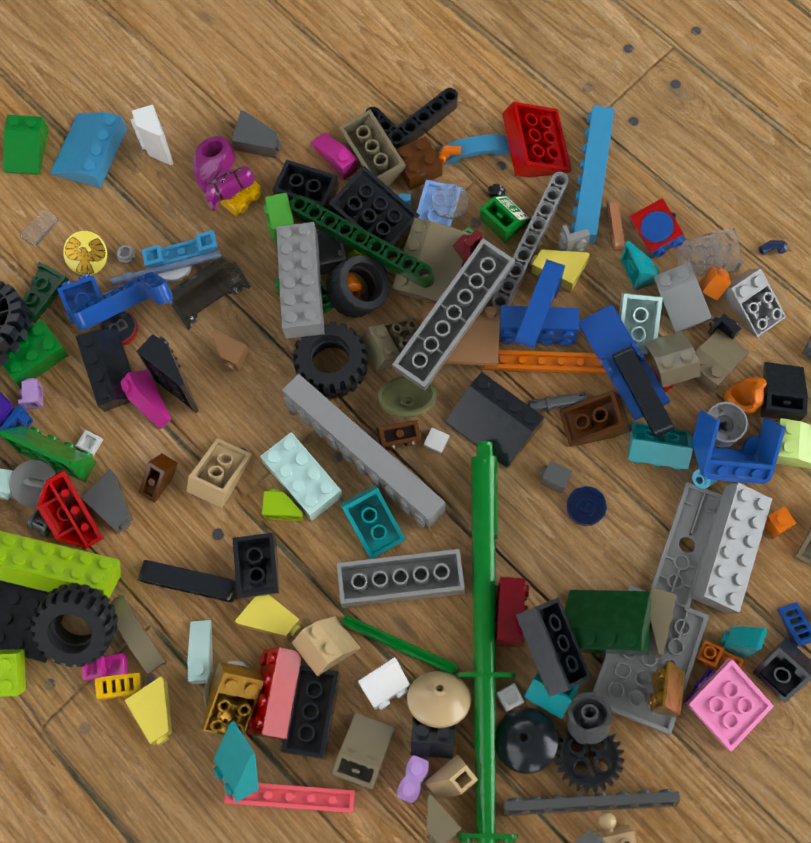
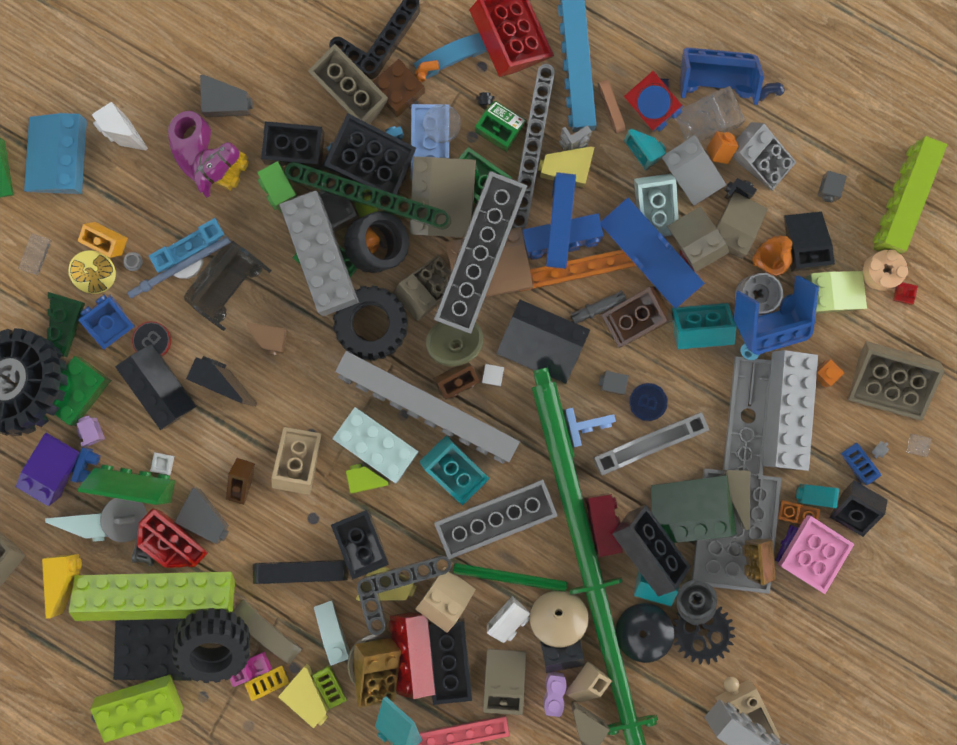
camera: 20 degrees left, 15 degrees up
blue beam [70,272,173,331] -> none
dark pink slope [120,370,171,429] -> none
dark pink slope [310,133,358,180] -> none
dark red slope [453,230,482,263] -> none
white tile [496,683,525,712] -> none
dark grey plate [503,789,680,816] -> none
black beam [612,346,674,438] -> none
none -> light orange brick [78,222,128,258]
none -> lime slope [312,665,347,709]
none -> dark grey beam [357,555,451,635]
none -> light blue bracket [564,408,616,447]
none -> light grey arch [592,412,709,475]
none -> blue windscreen [679,48,764,105]

